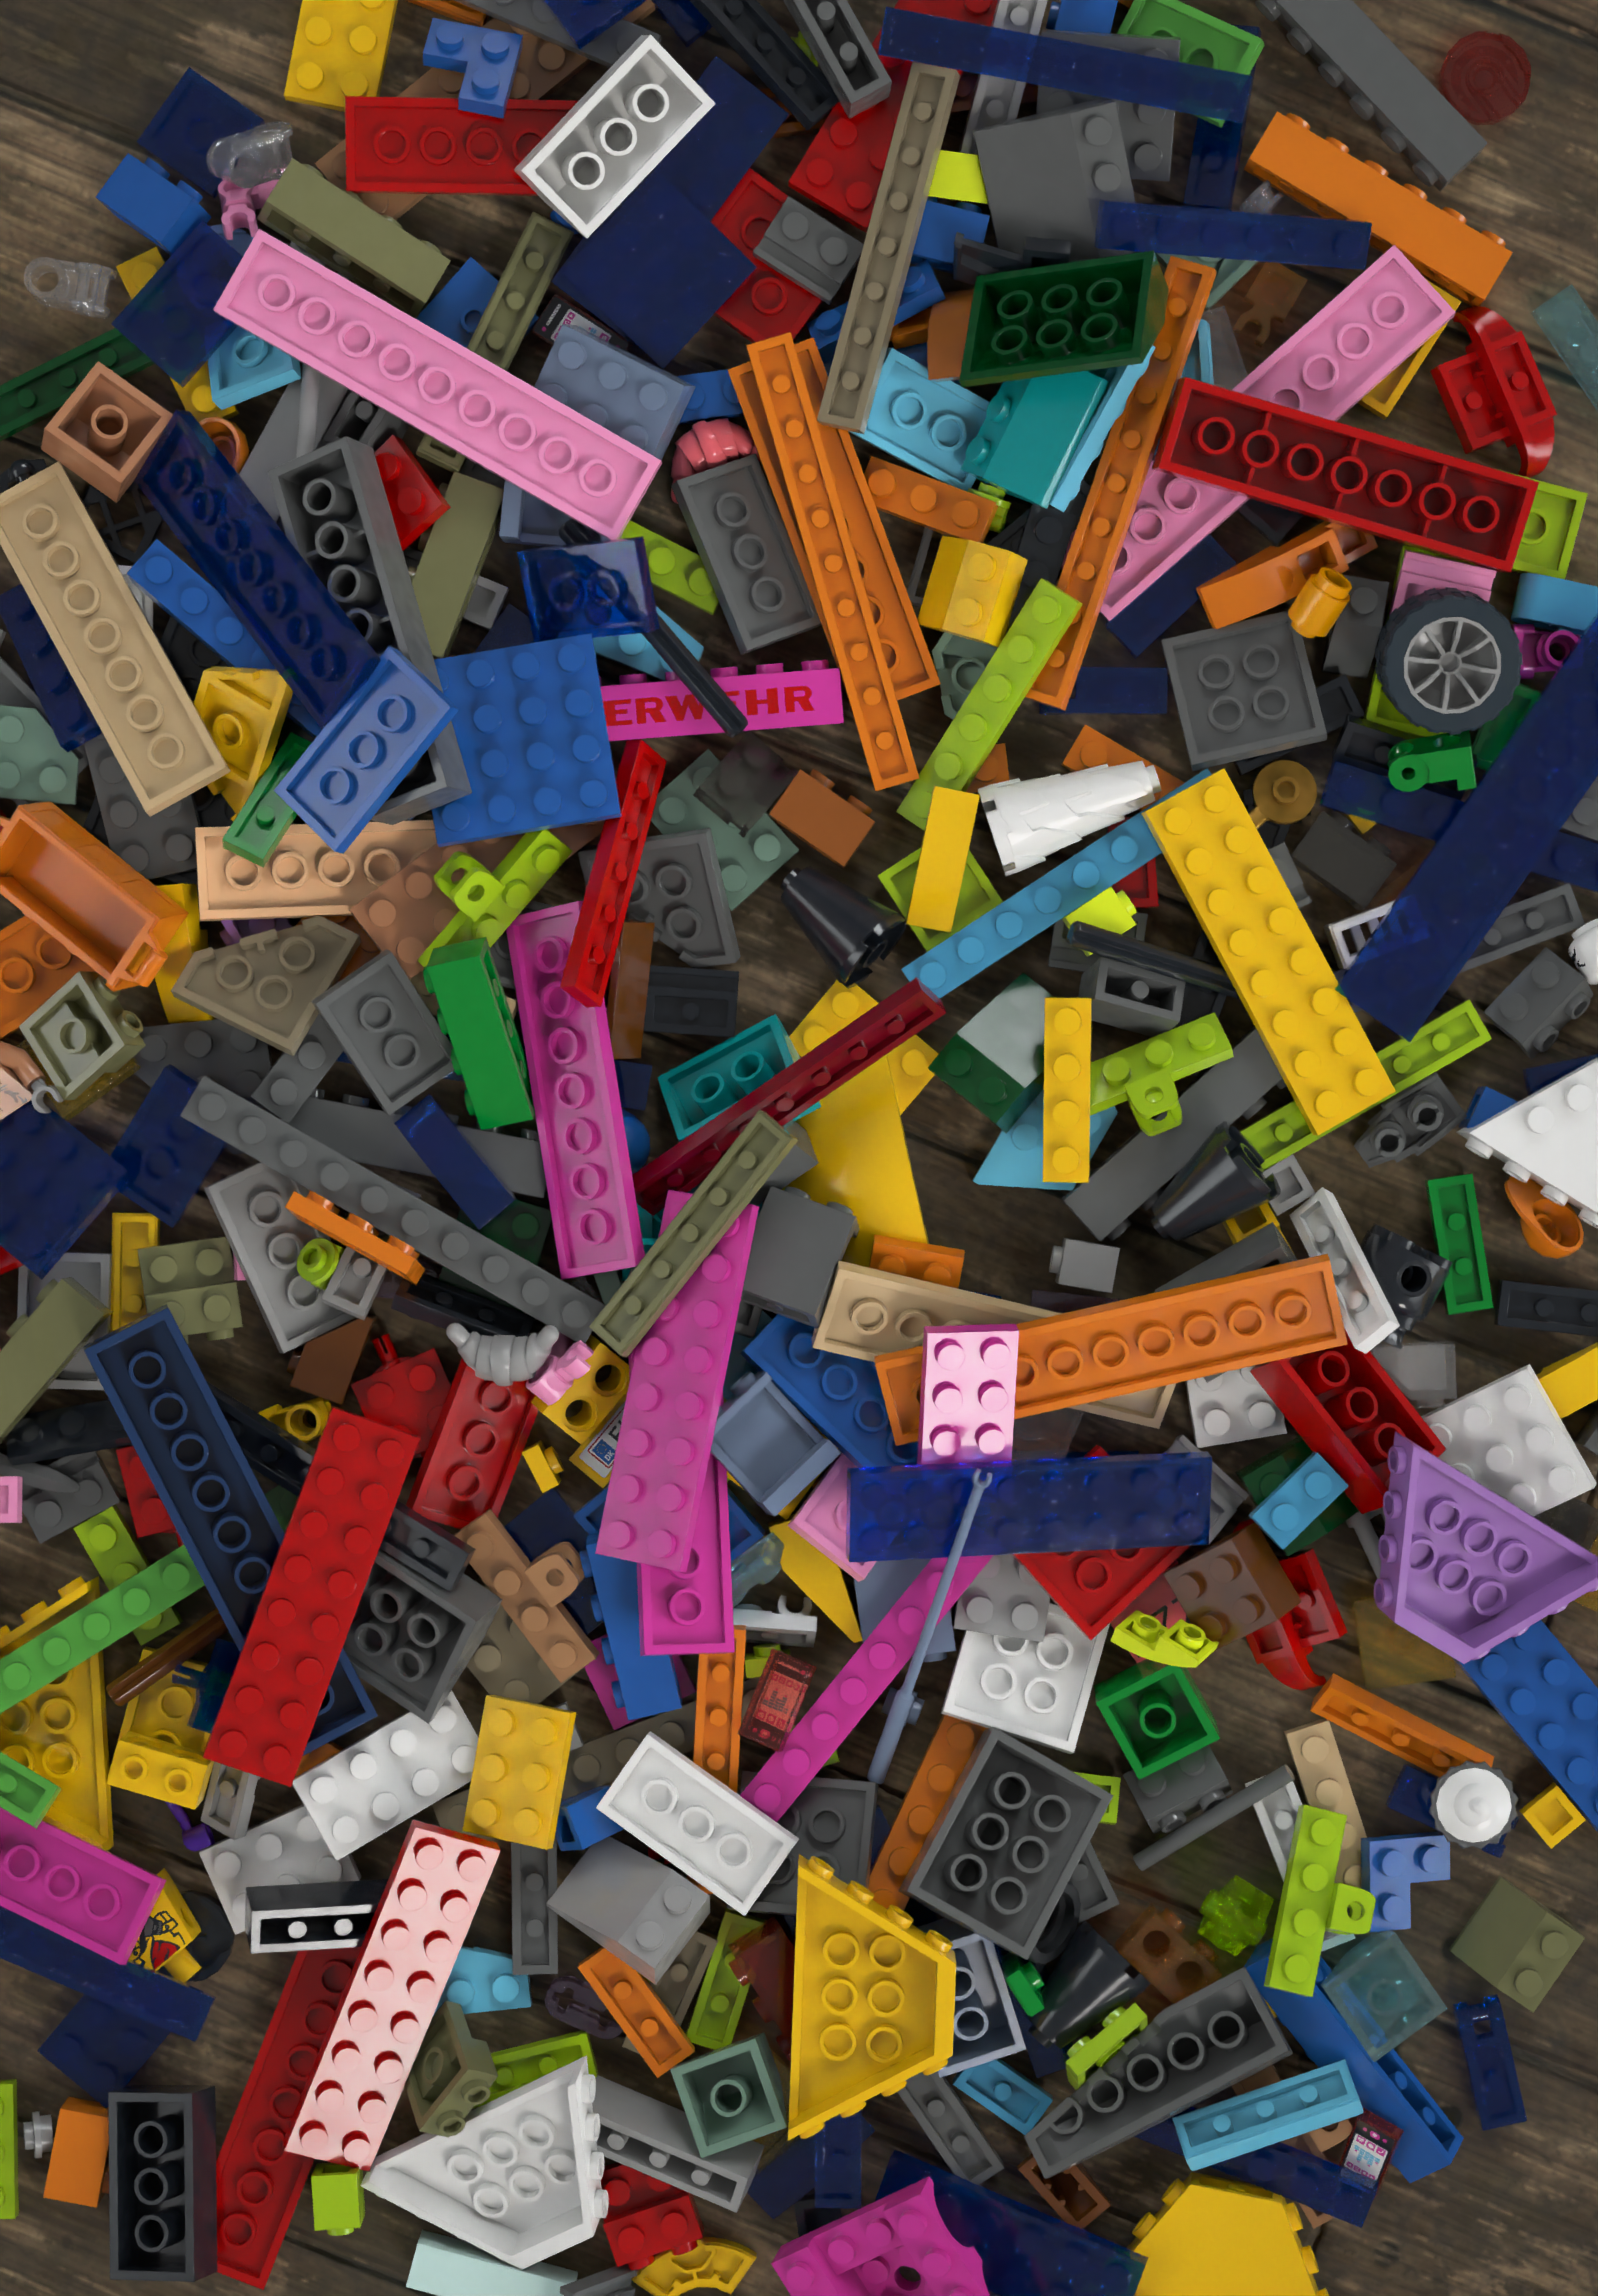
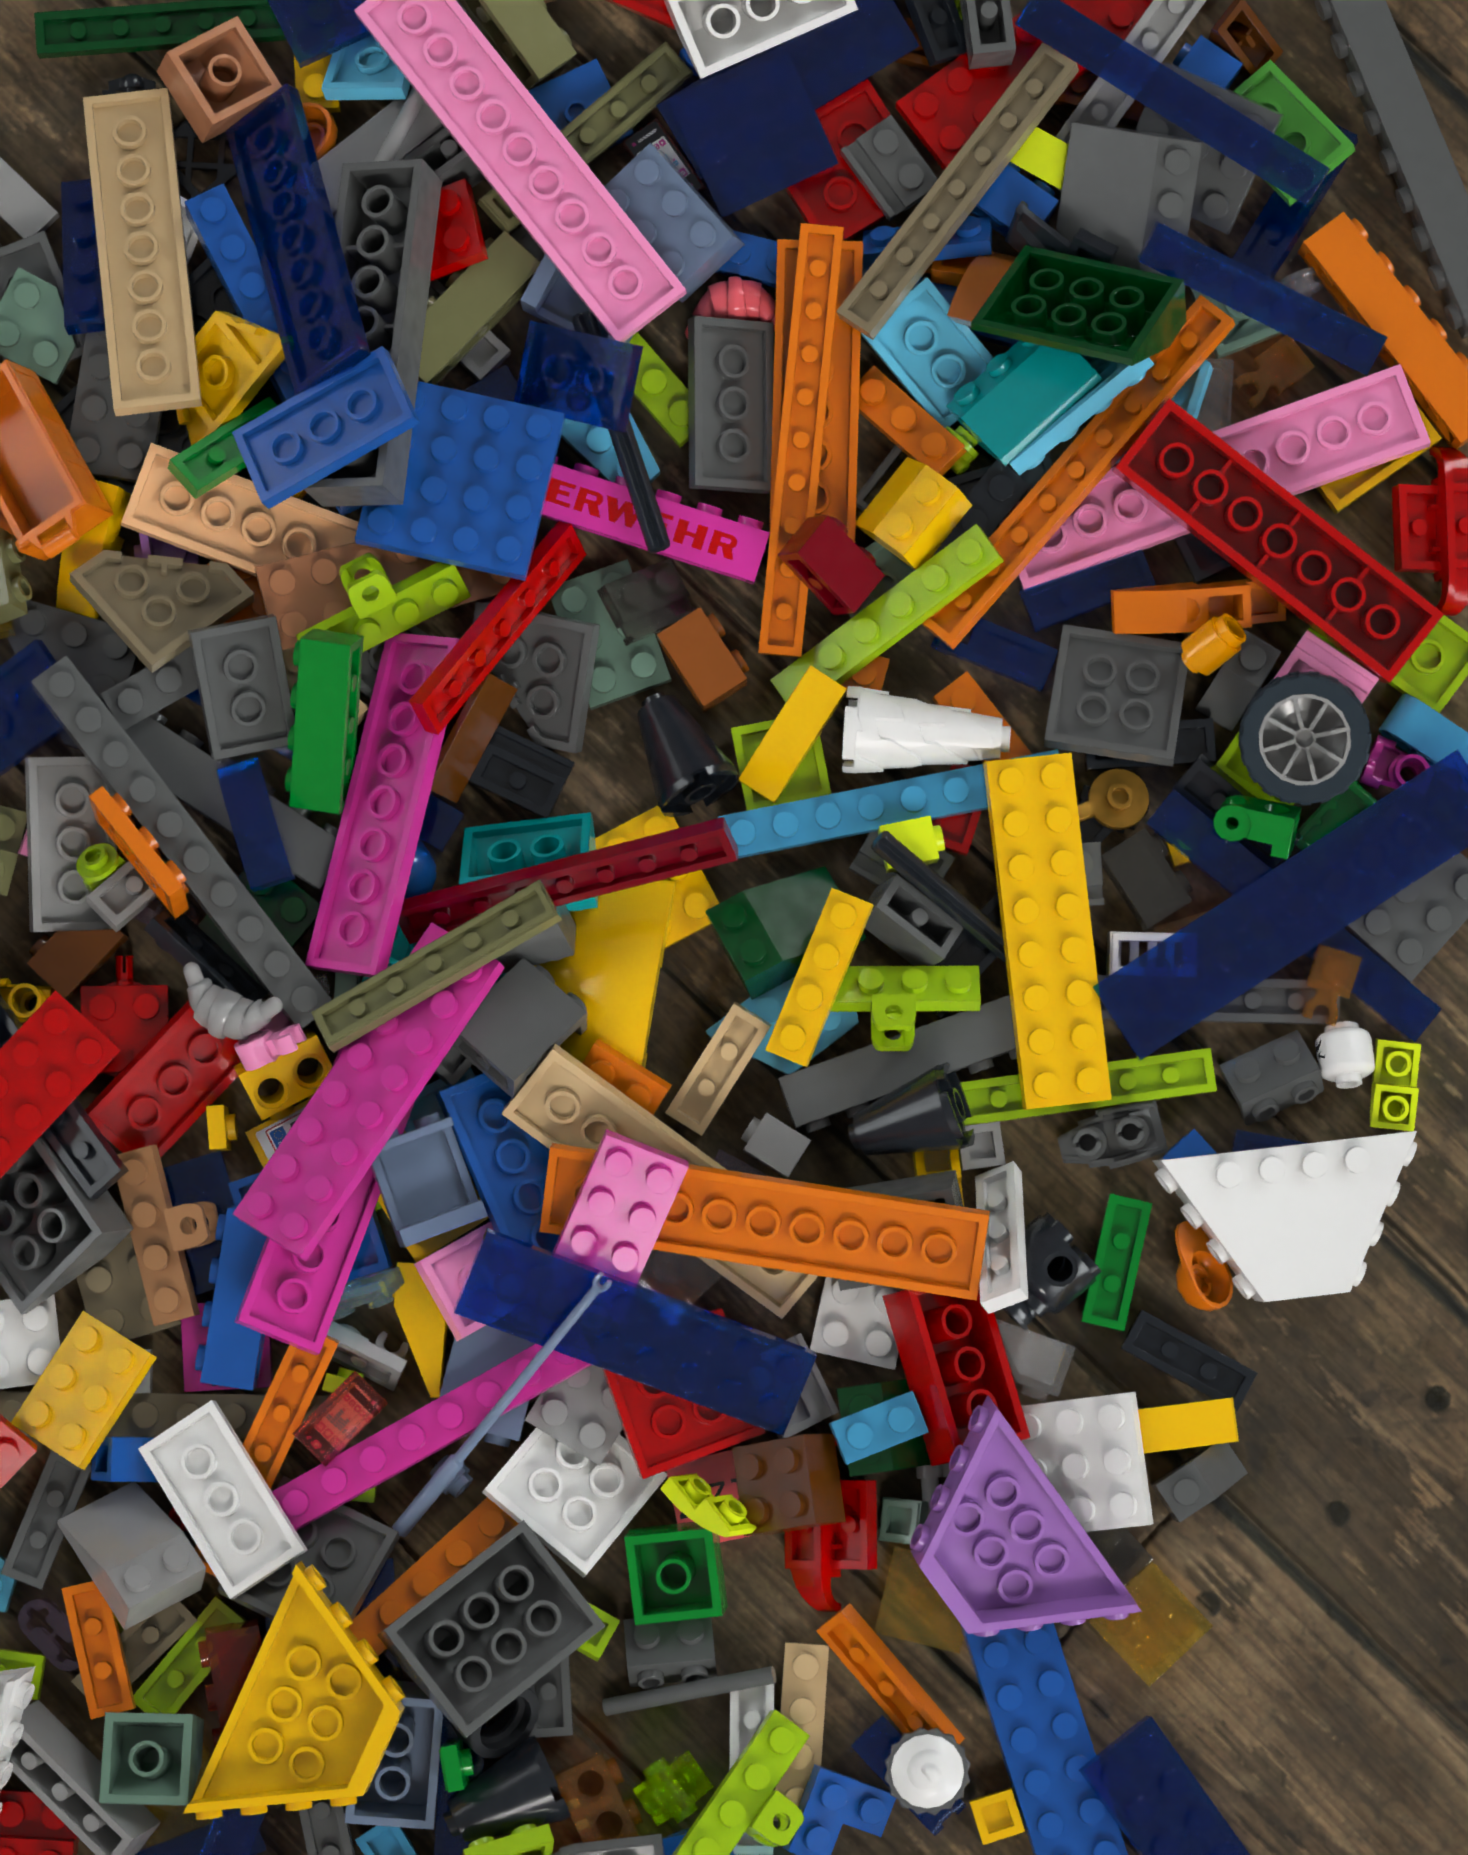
camera: 20 degrees right, 5 degrees down
none -> tan plate [665,1002,772,1136]
none -> dark red brick [777,515,885,615]
none -> sand green tile [878,1497,928,1544]
none -> clear orange plate [1301,944,1362,1026]

